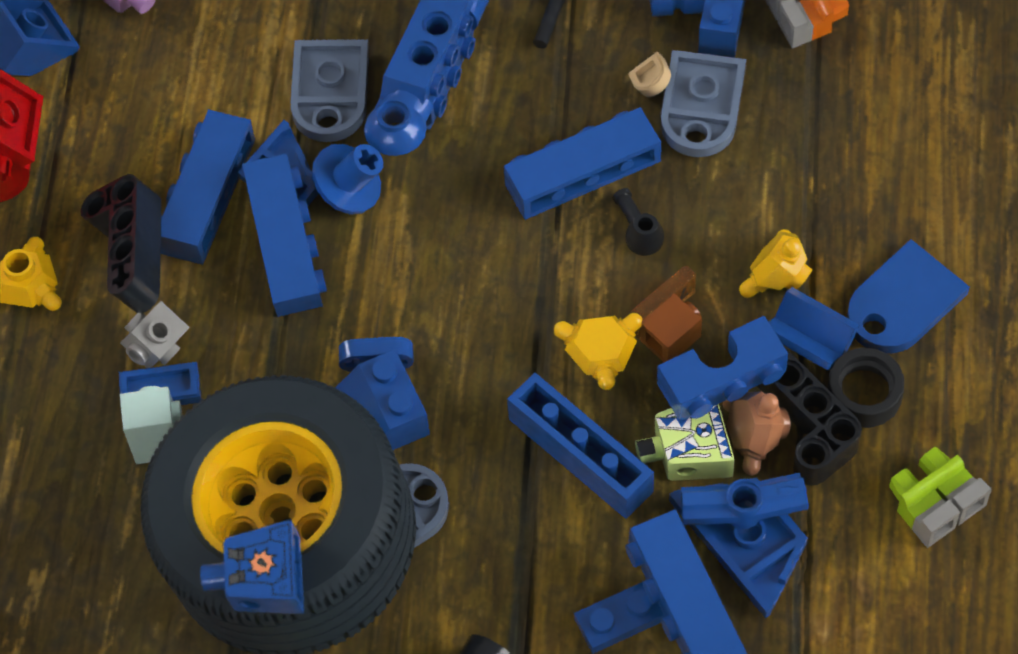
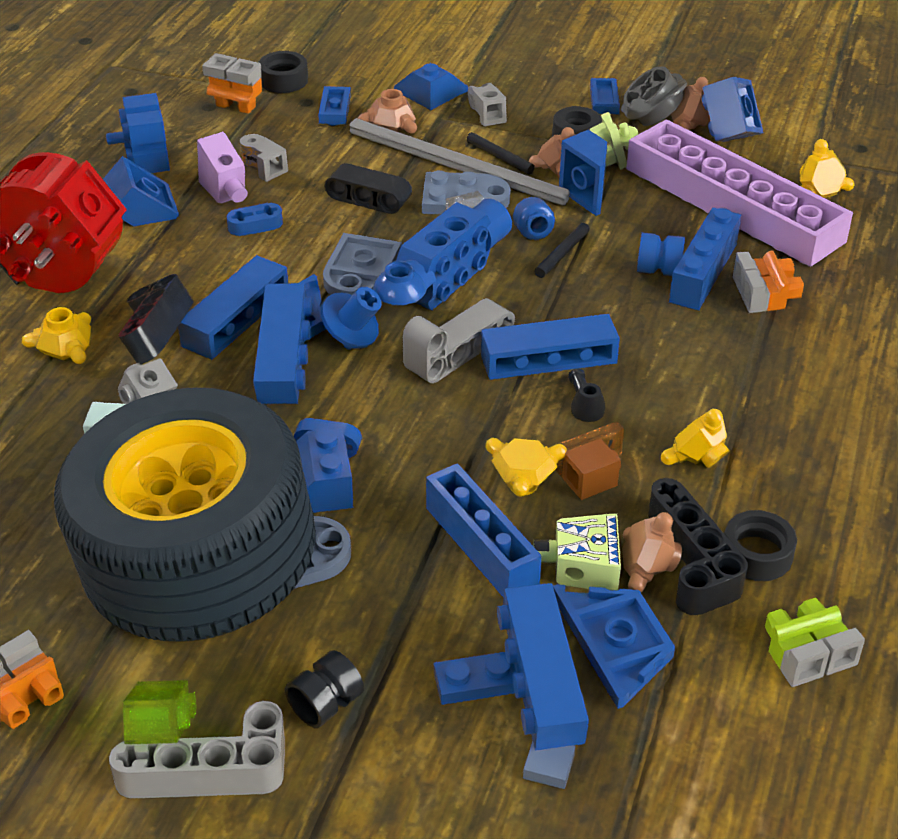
camera: 10 degrees right, 20 degrees down
torso [200,520,304,614] -> none
tan tile [628,51,671,97] -> none
blue arch [657,316,788,422] -> none
sand blue plate [661,50,746,157] -> none
blue piece [681,473,809,529] -> none
blue panel [768,287,860,370] -> none
blue tile [847,239,970,354] -> none
none -> blue beam [227,203,283,236]
none -> light grey beam [403,298,515,383]

